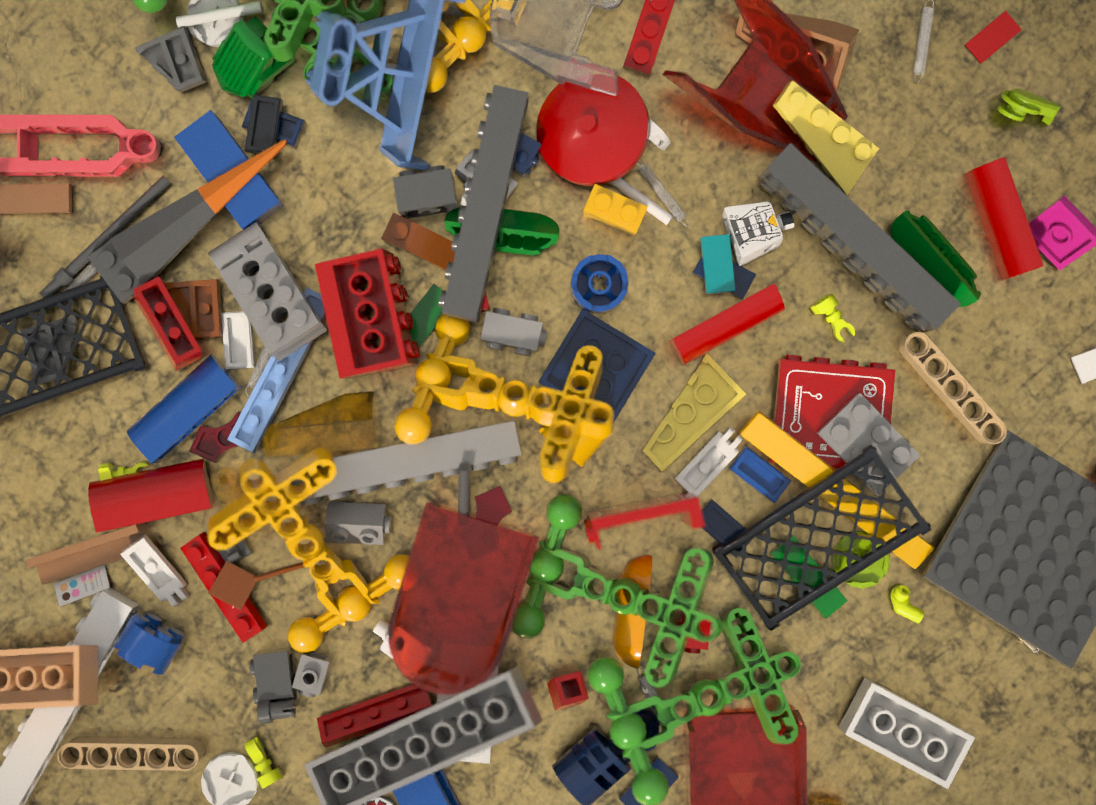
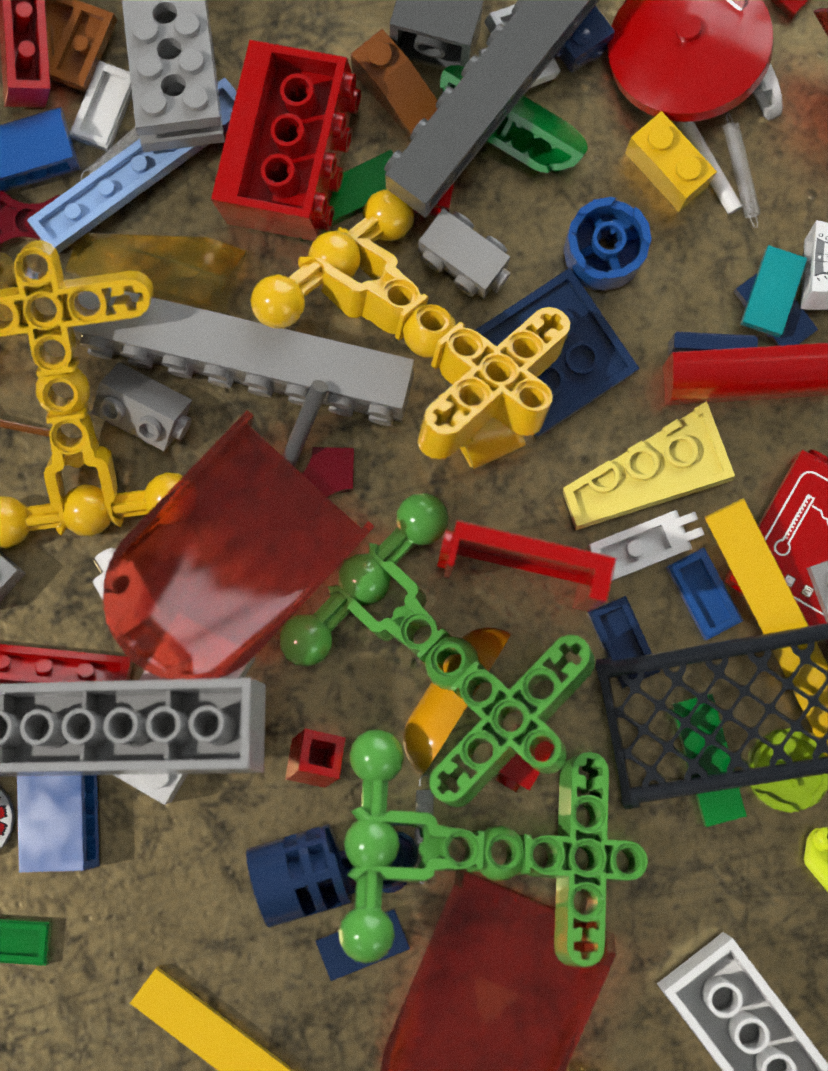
camera: 25 degrees right, 5 degrees down
none -> dark blue tile [668,332,758,356]

